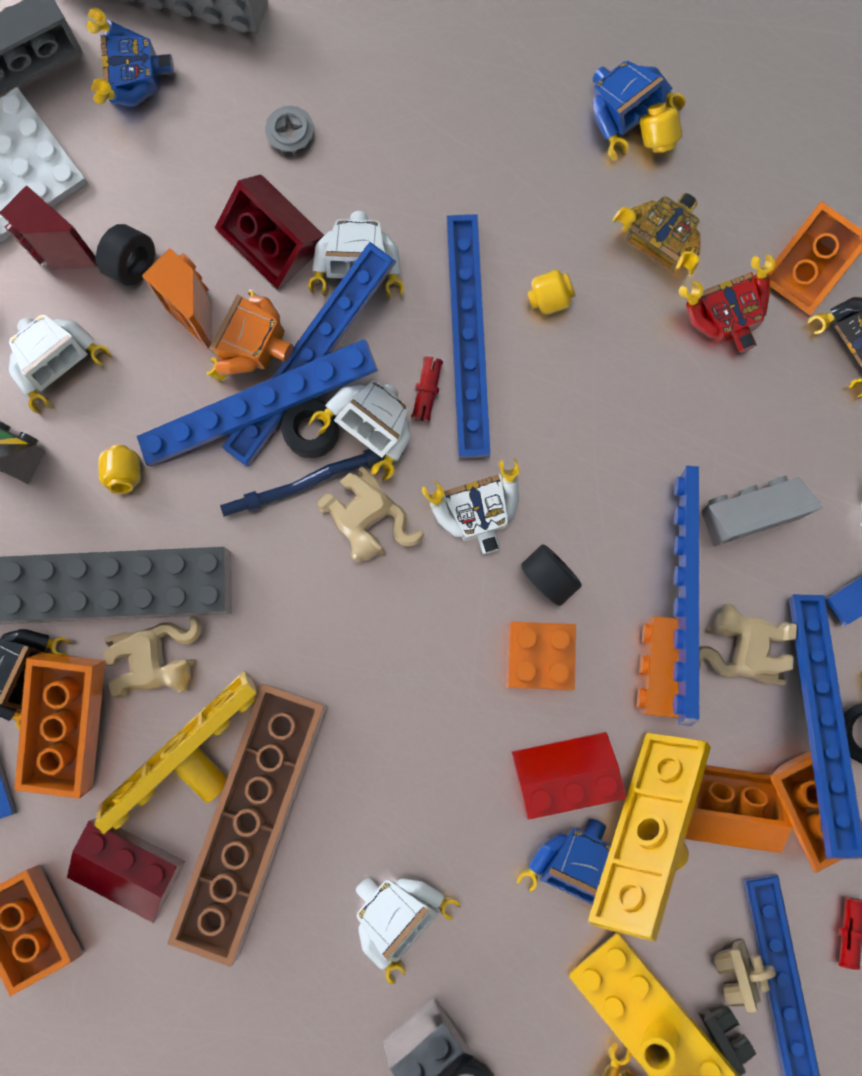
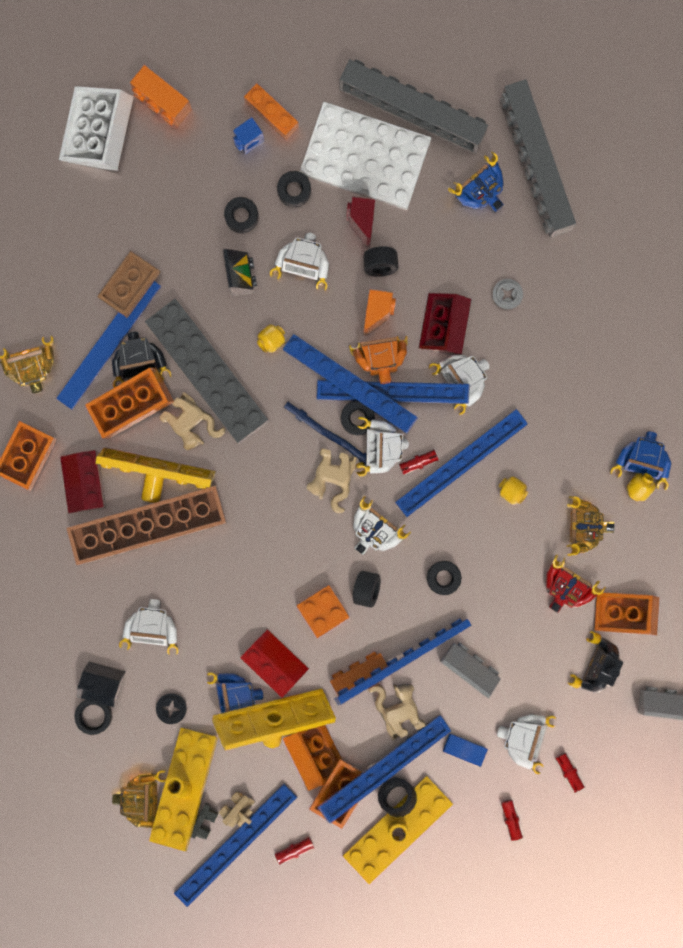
camera: 55 degrees right, 5 degrees up
none -> black gear [156,693,187,724]
none -> black tyre [427,561,462,595]

